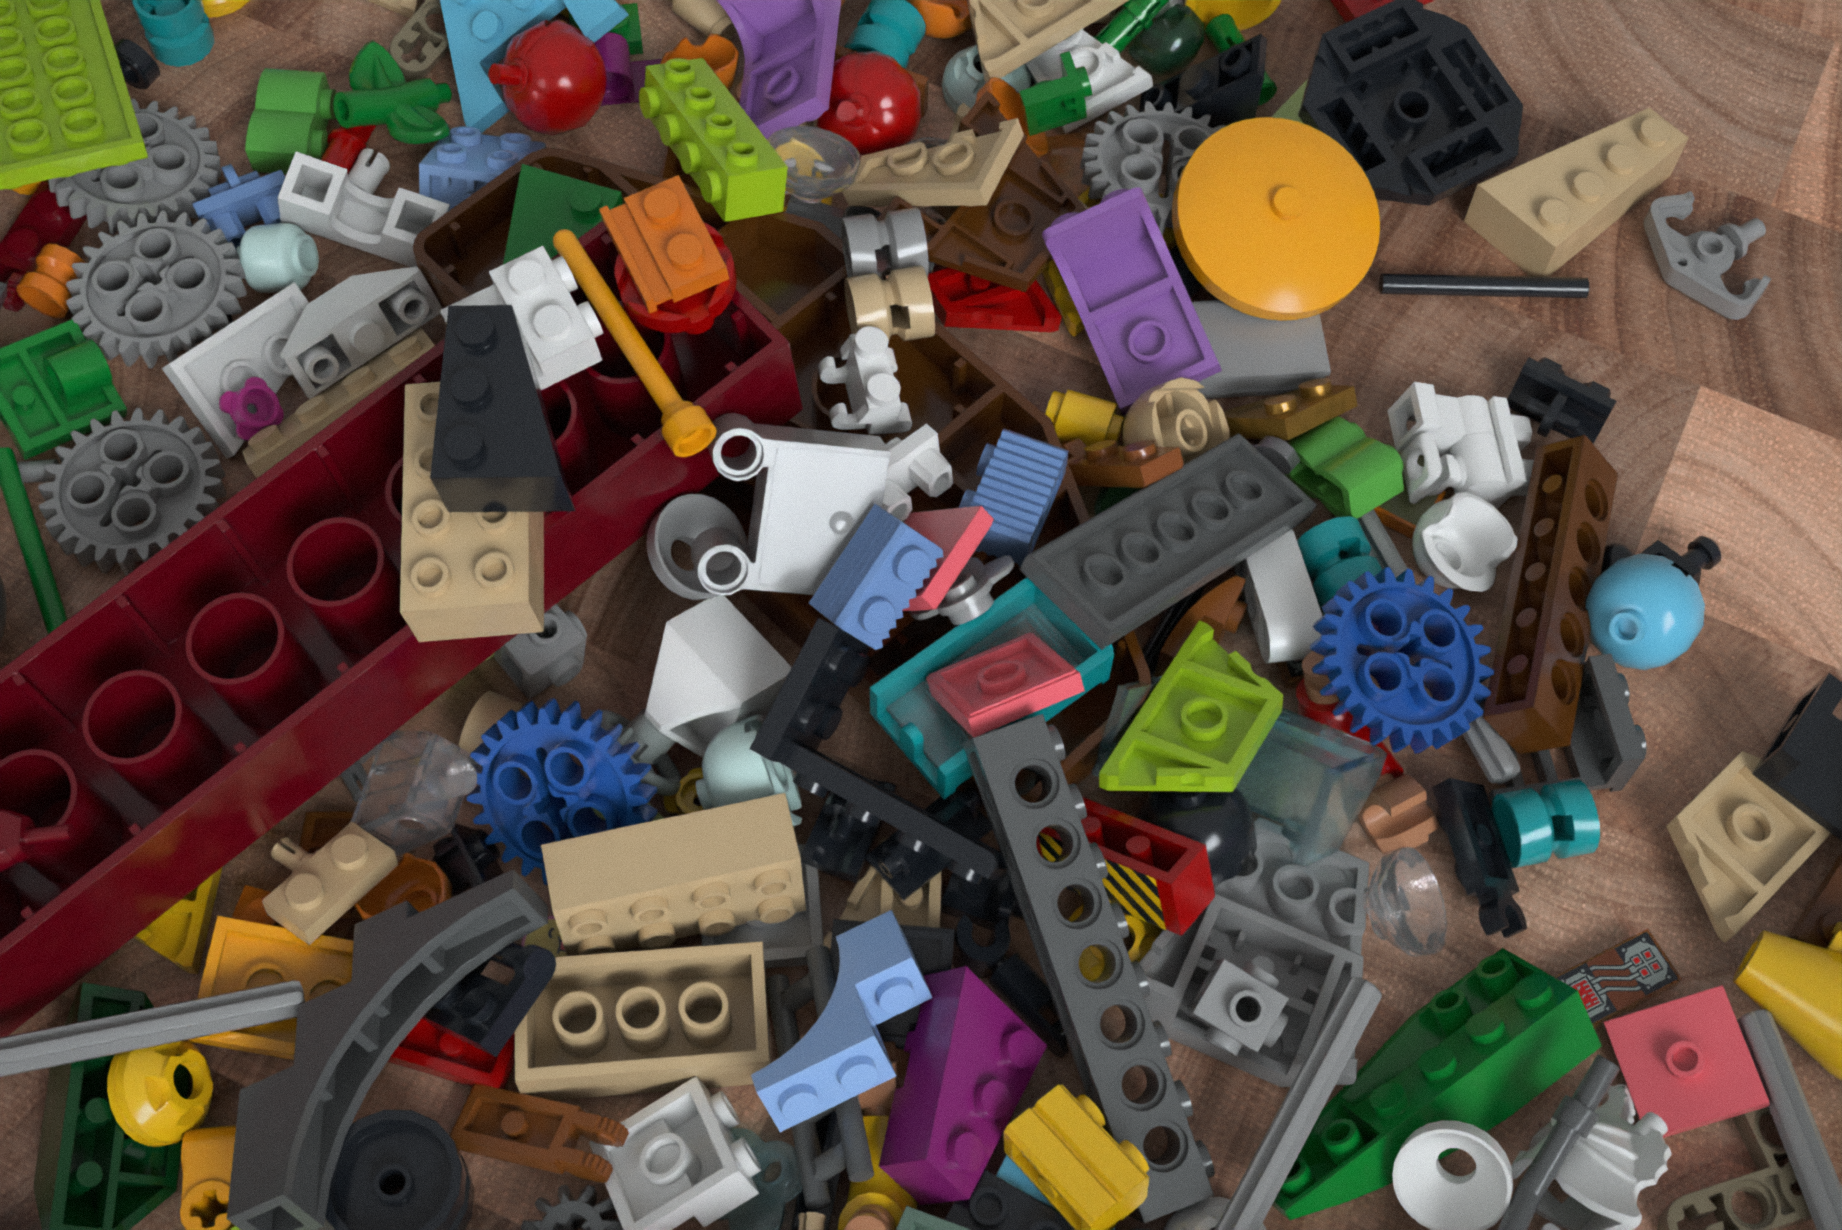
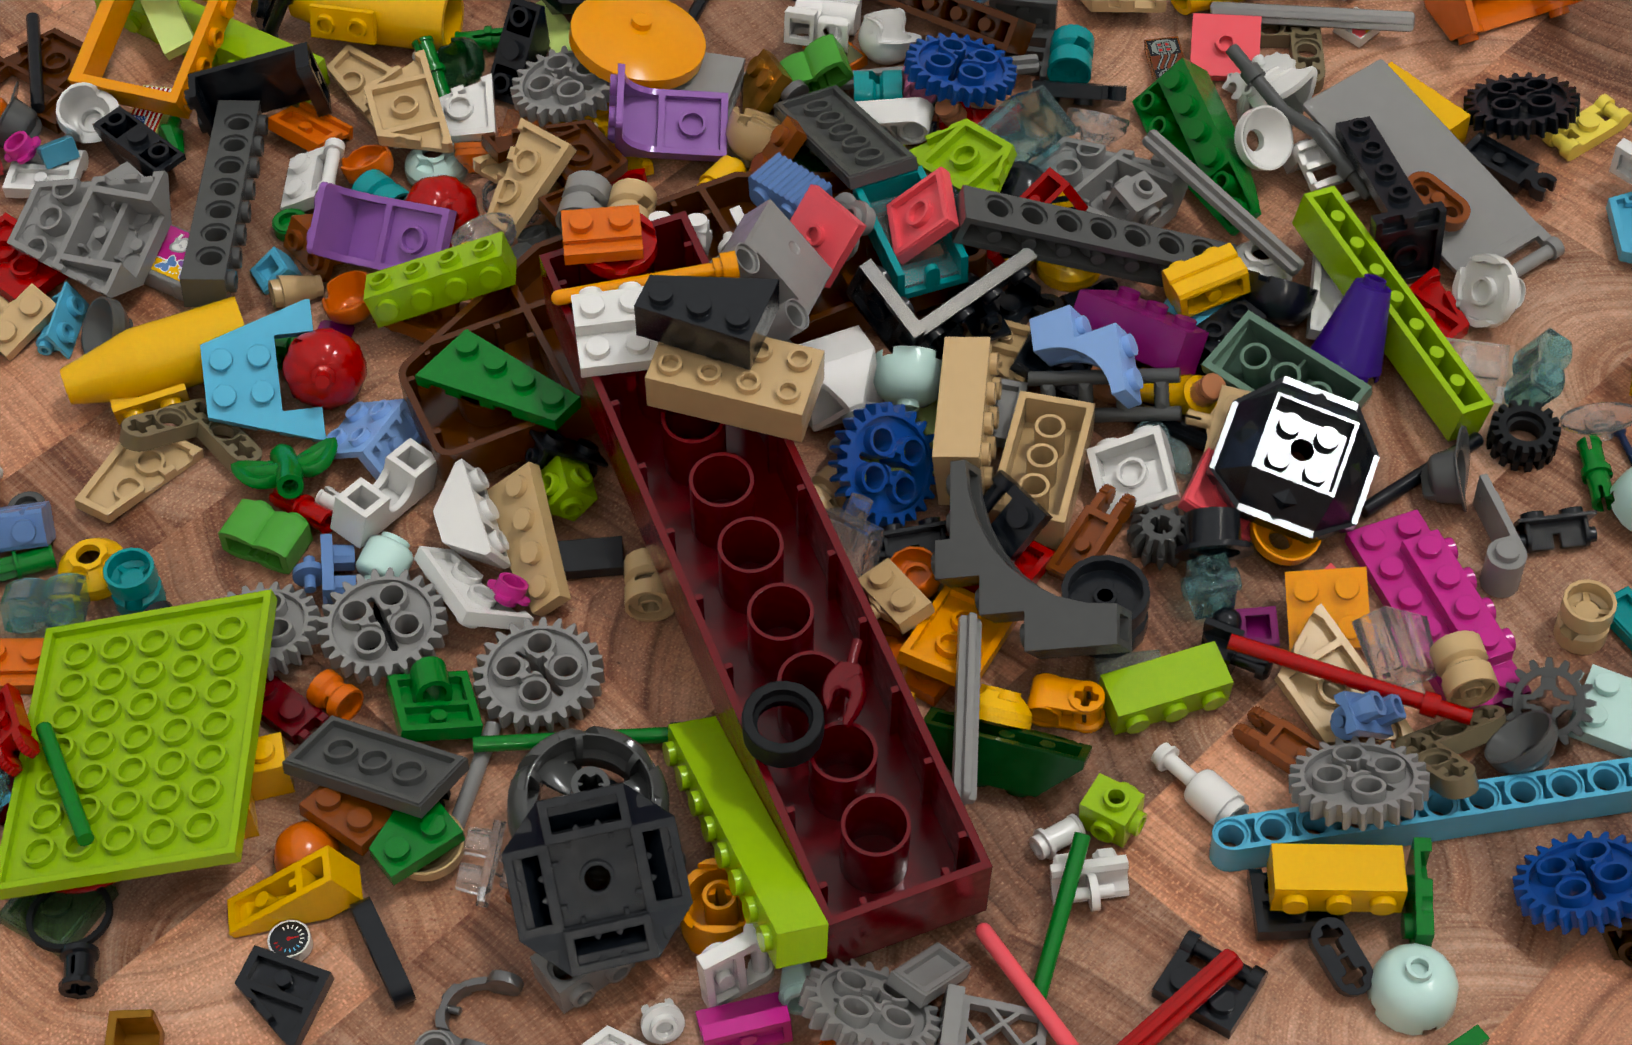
camera: 65 degrees left, 10 degrees down
medium blue brick [809,504,944,650] -> none
green bracket [1019,51,1092,136] -> none

